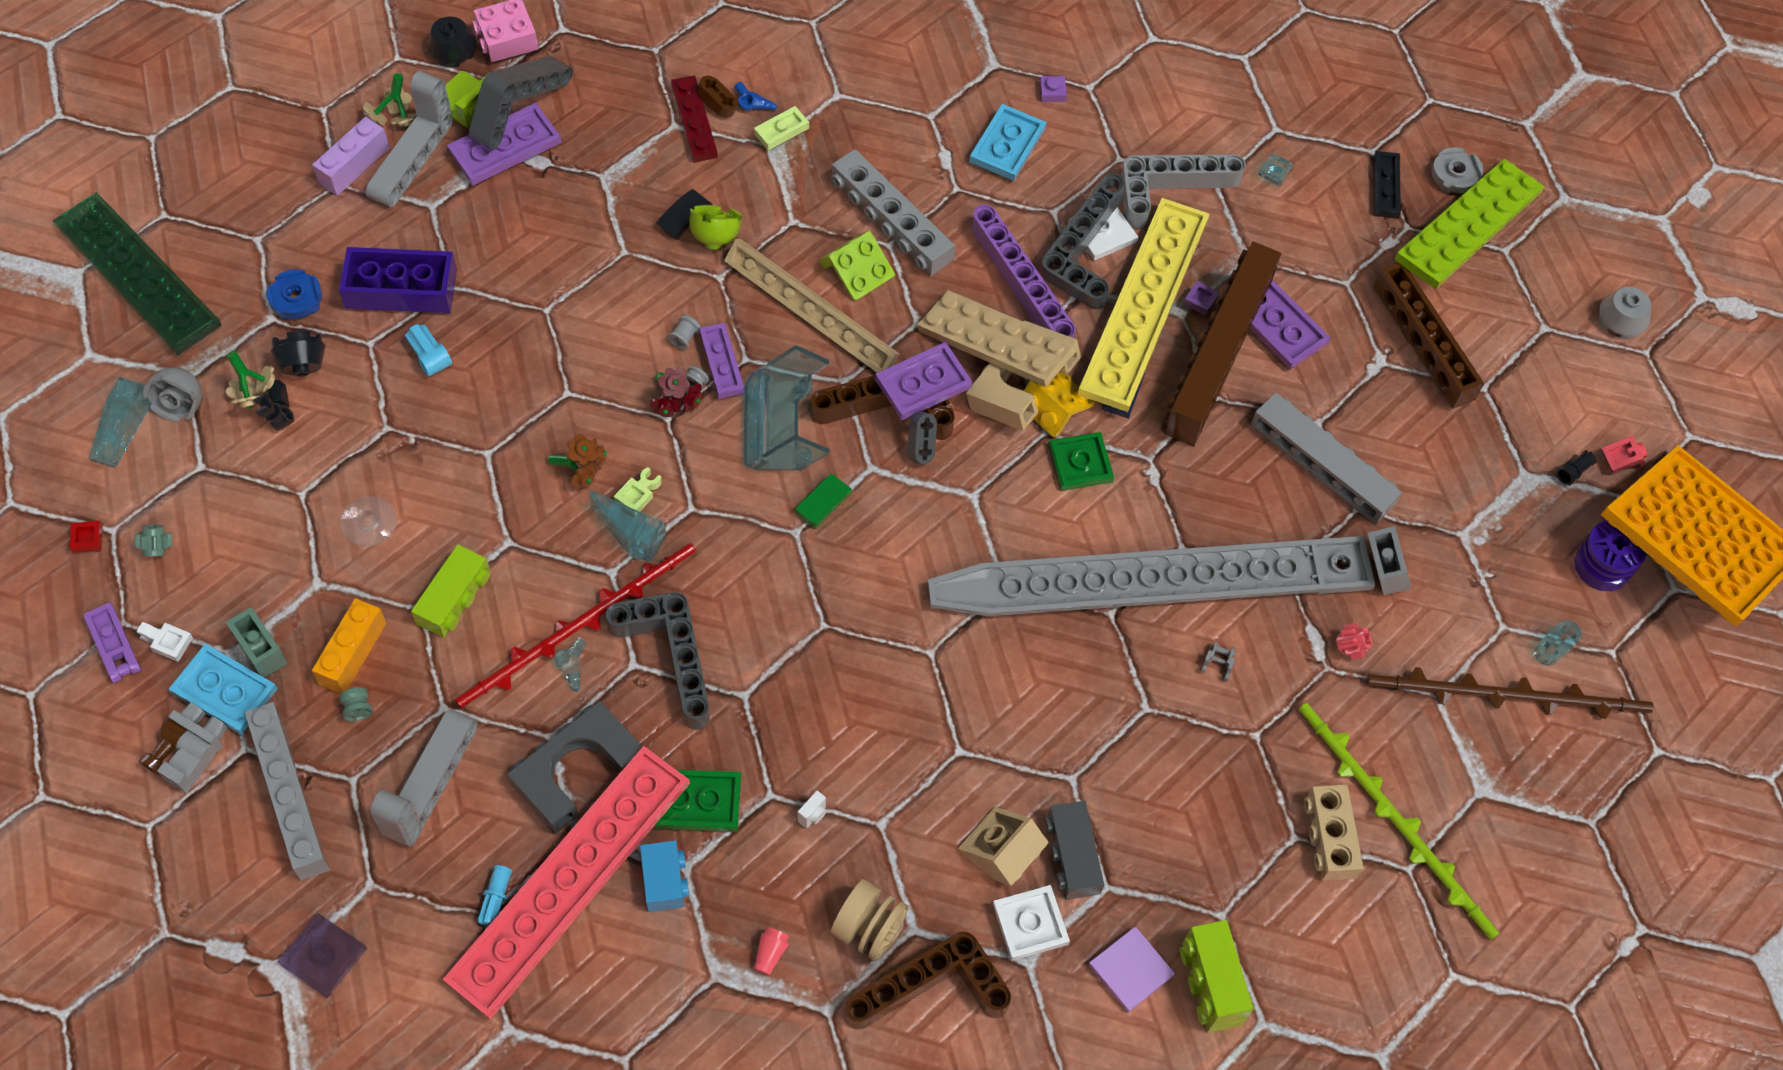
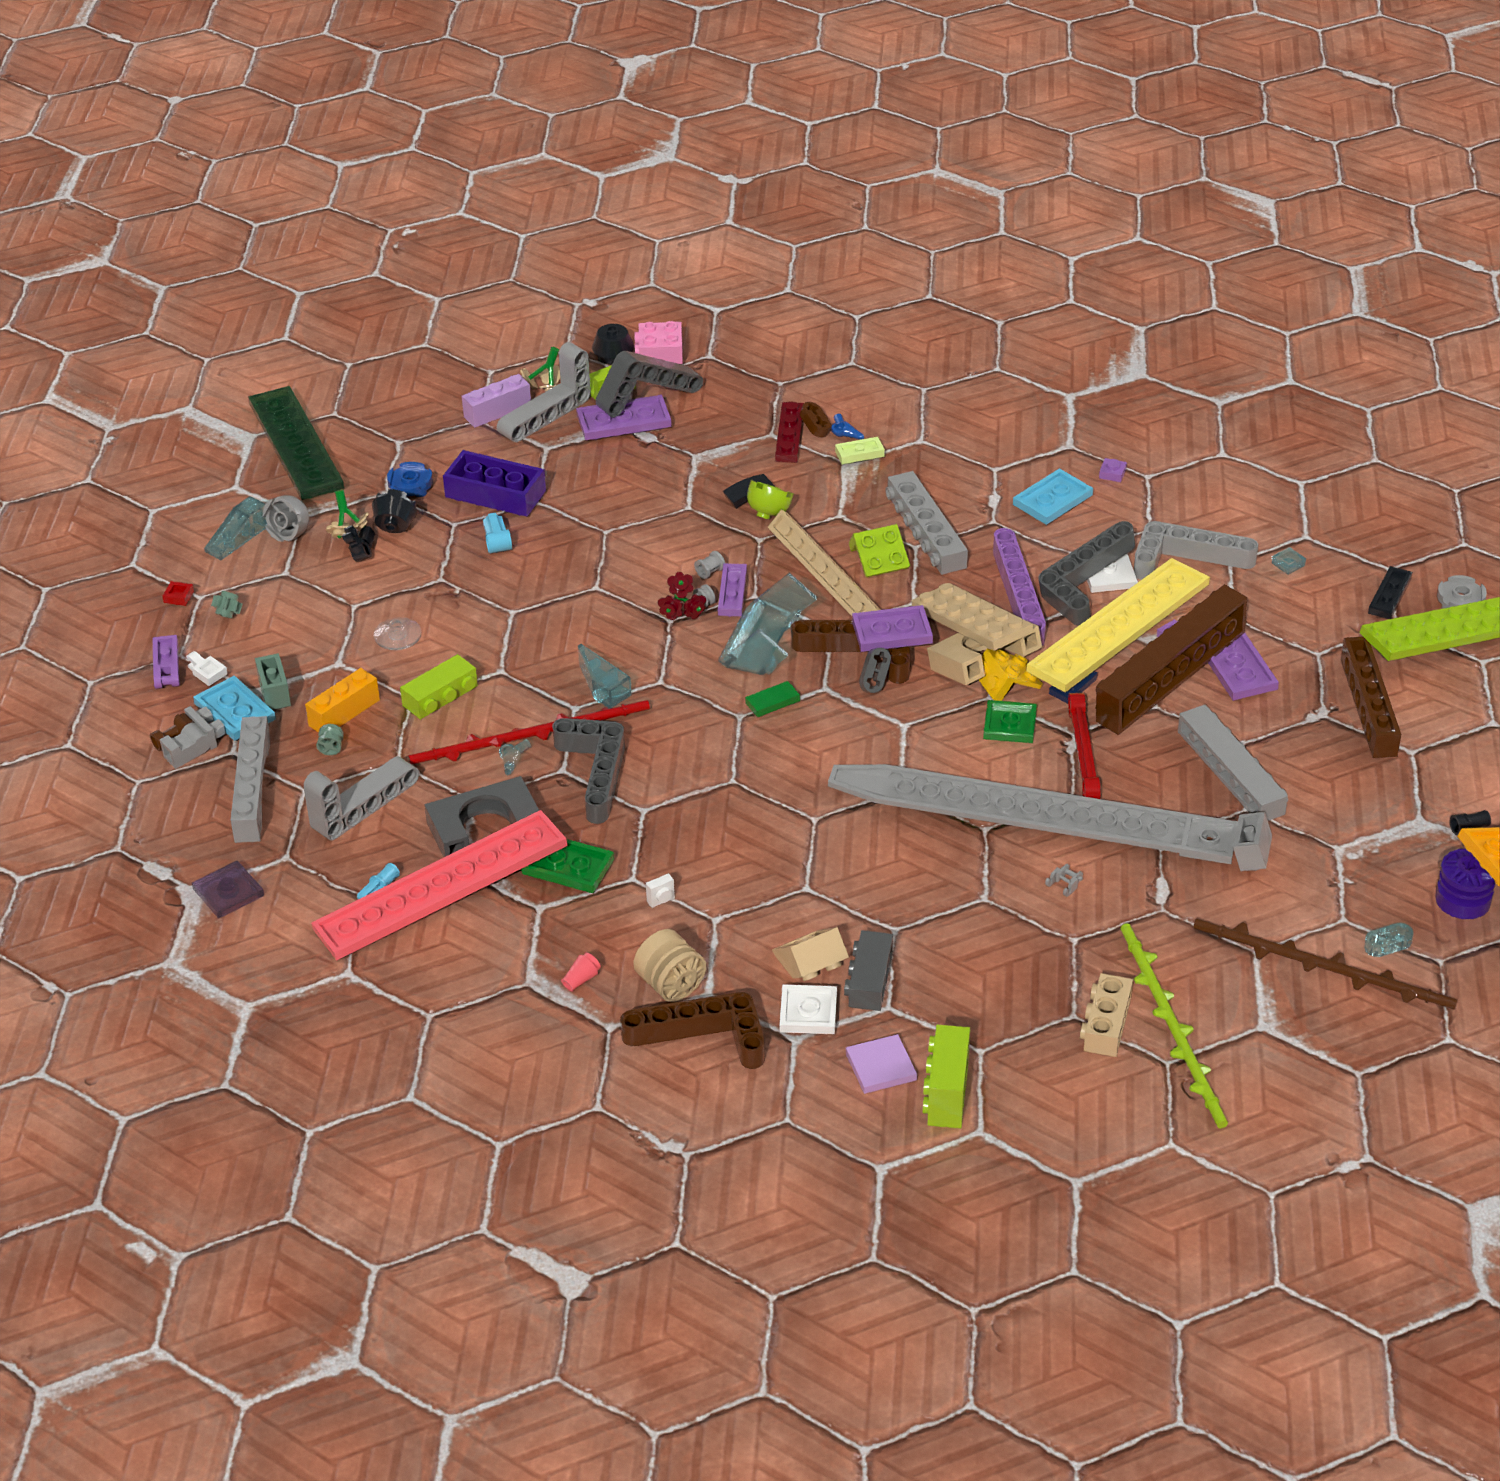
camera: 25 degrees right, 20 degrees down
dark orange plant [548,434,607,490] -> none
yellowish green plate [614,467,662,517] -> none
dark azure brick [640,840,689,912] -> none
coral gear [1336,623,1372,660] -> none
none -> red piece [1068,693,1101,799]

